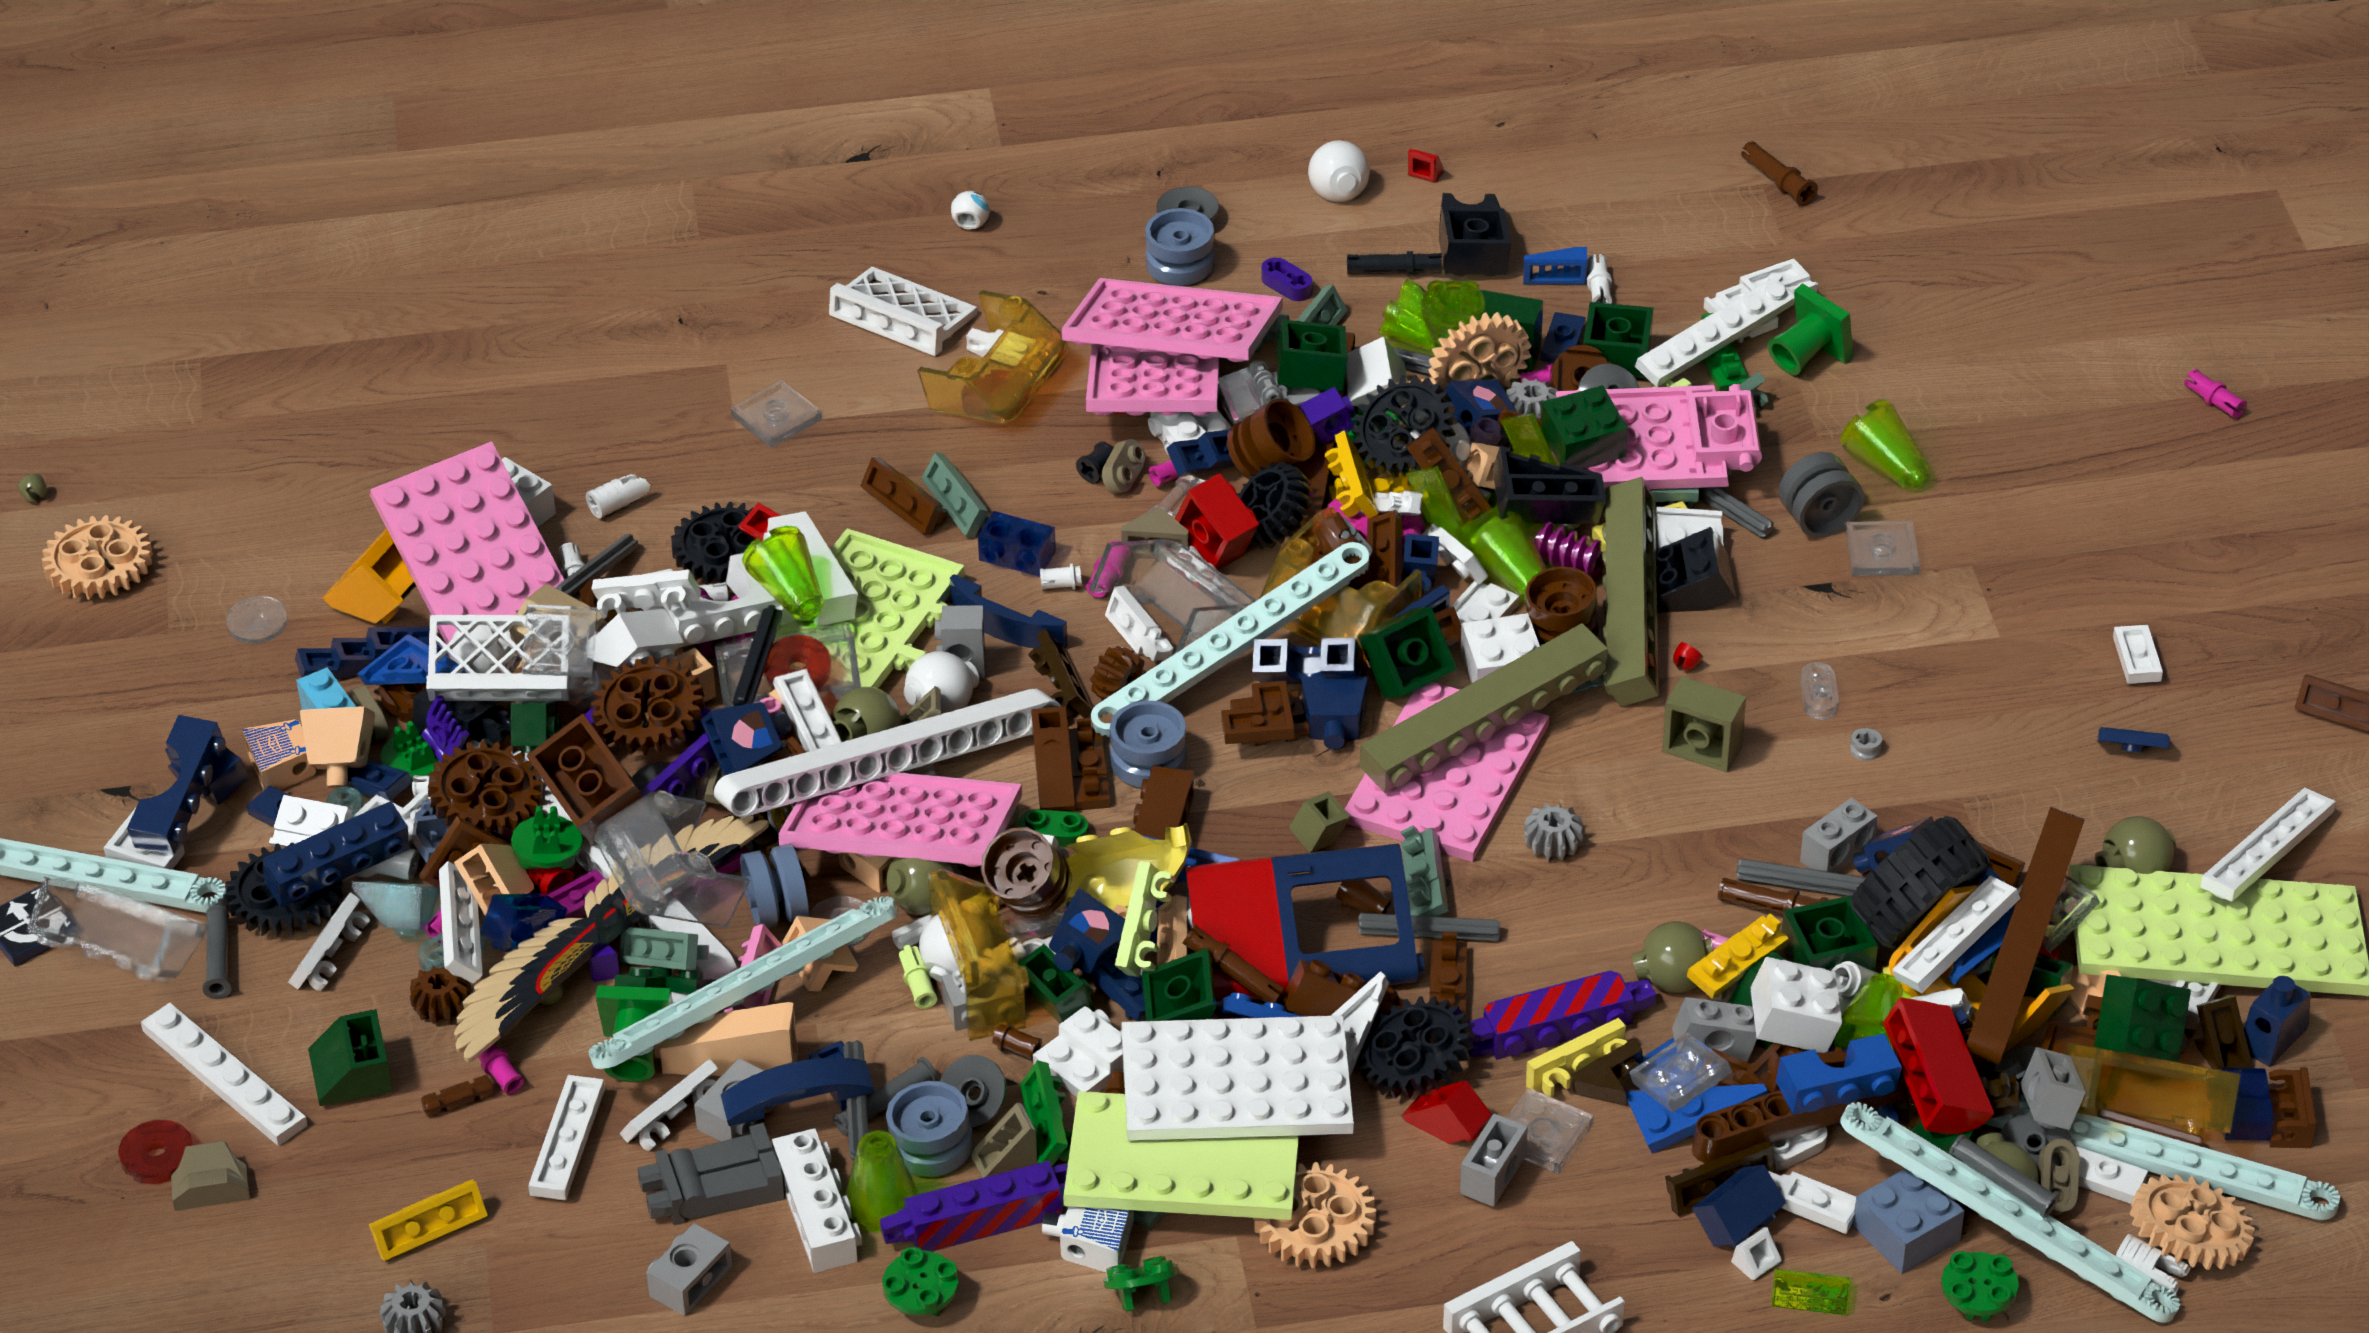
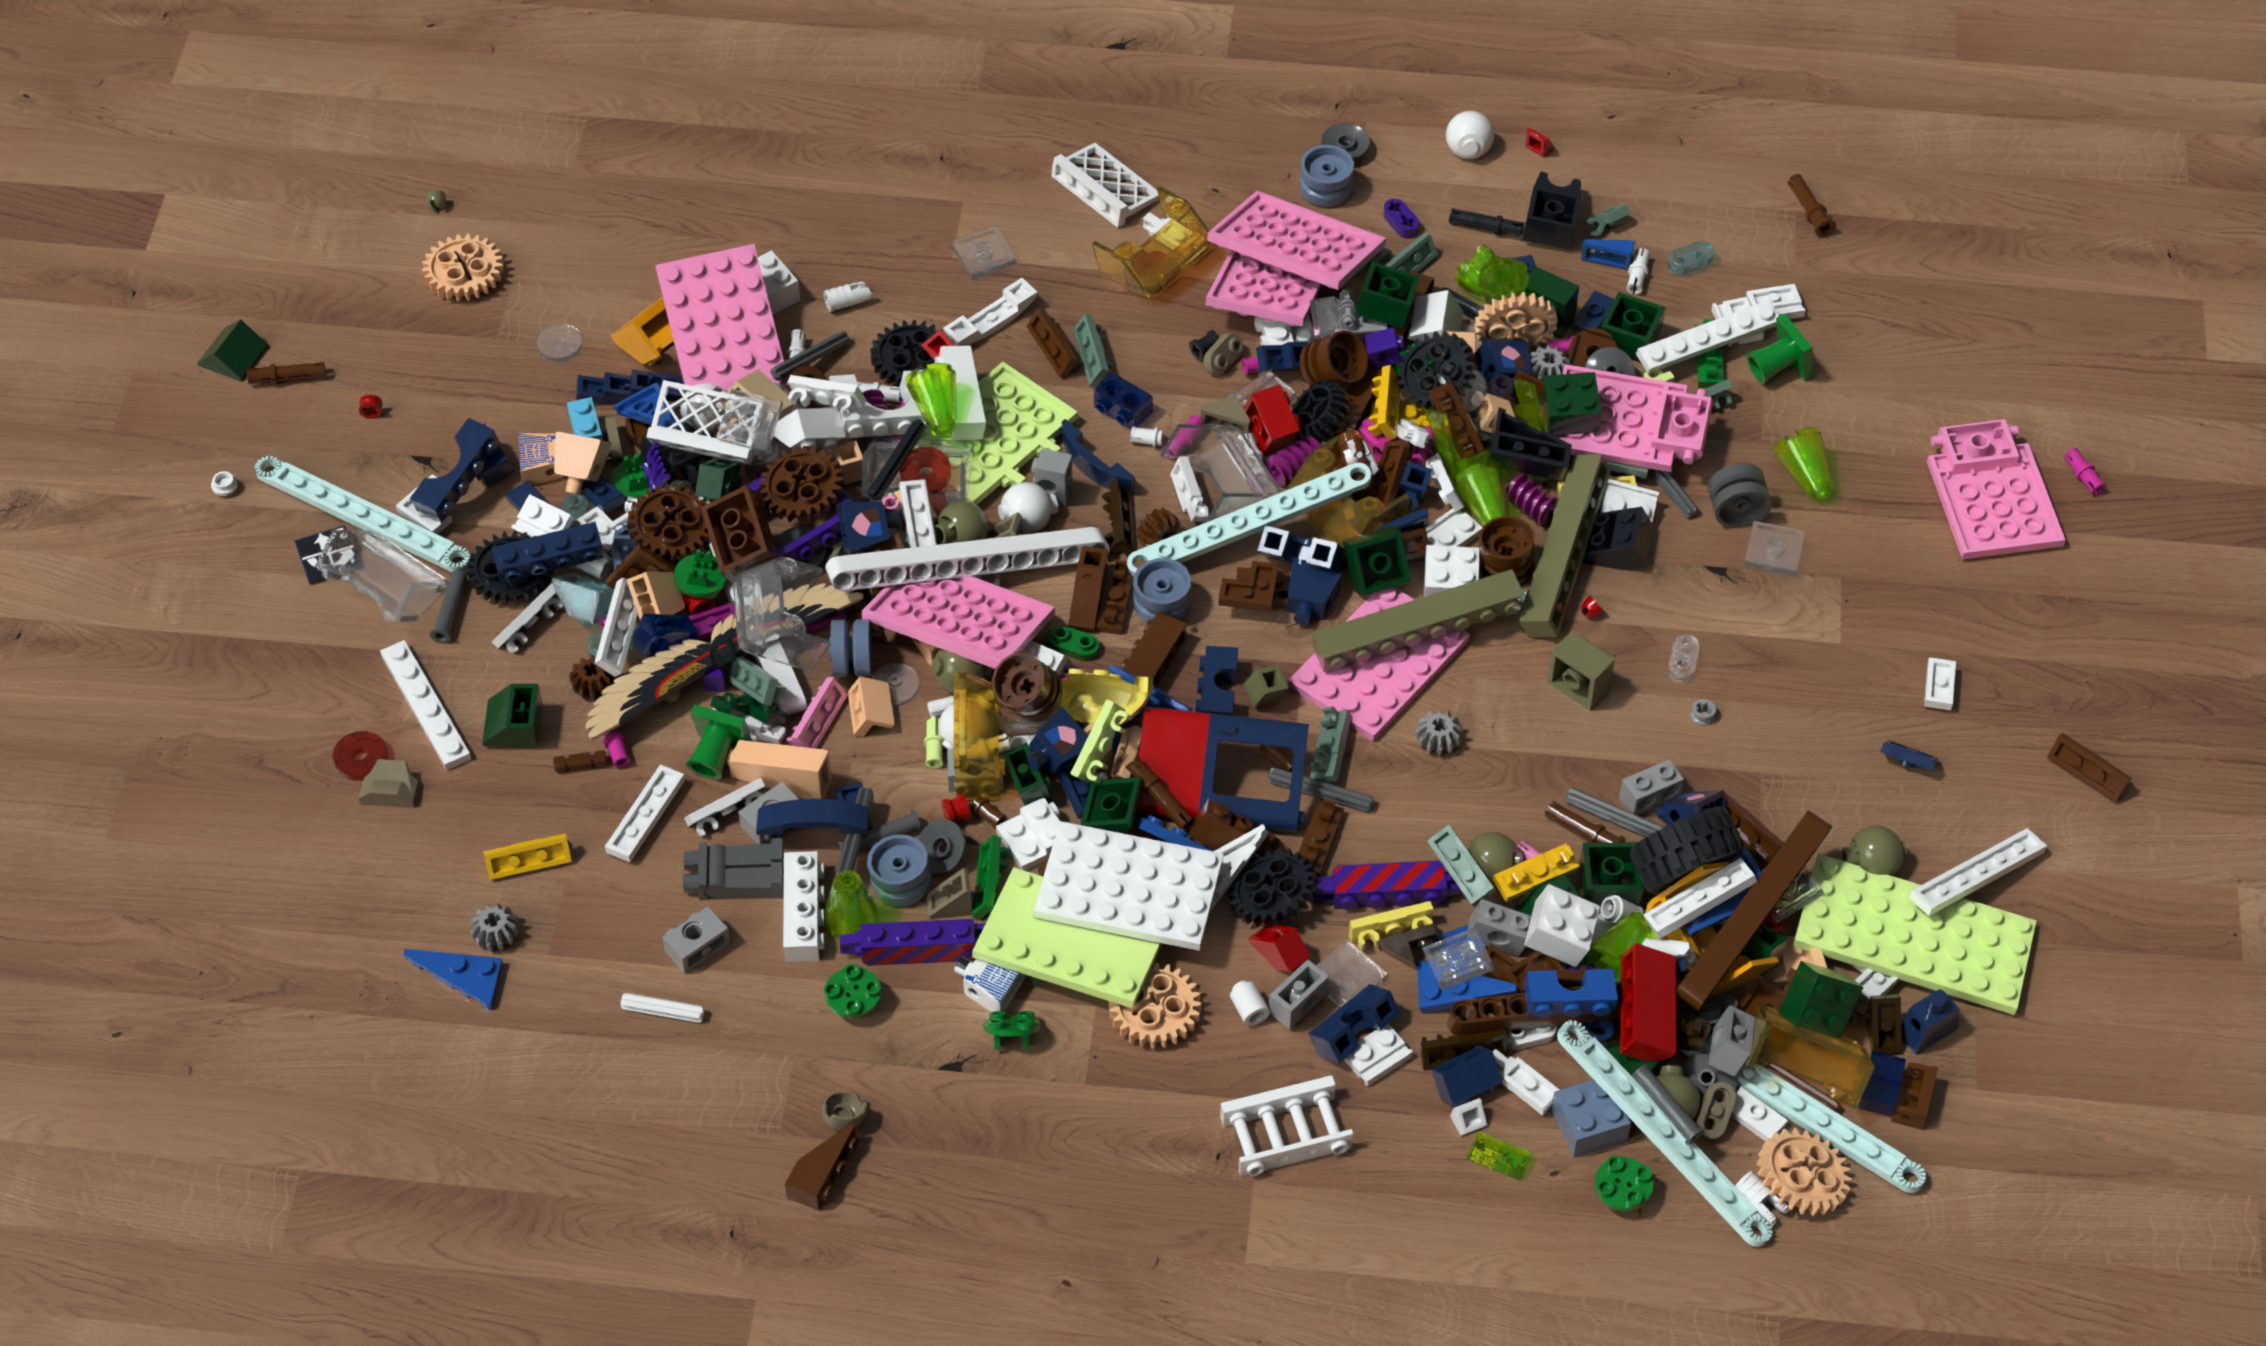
camera: 15 degrees right, 10 degrees up
light aqua plate [589,896,898,1069] -> none
white piece [951,190,990,230] -> none
none -> red bush [359,394,383,419]
none -> red wheel [941,793,971,823]
none -> white slope [943,278,1038,346]
none -> dark blue arch [1195,645,1238,716]
none -> white brick [1230,981,1270,1026]
none -> magenta piece [1268,436,1326,486]
none -> dark blue arch [1308,984,1401,1064]
none -> white plate [1344,1024,1413,1087]
none -> plate [1427,824,1497,907]
none -> sand green plate [1584,205,1630,236]
none -> clear light blue plate [1667,241,1714,274]
none -> bright pink plate [1927,419,2065,560]

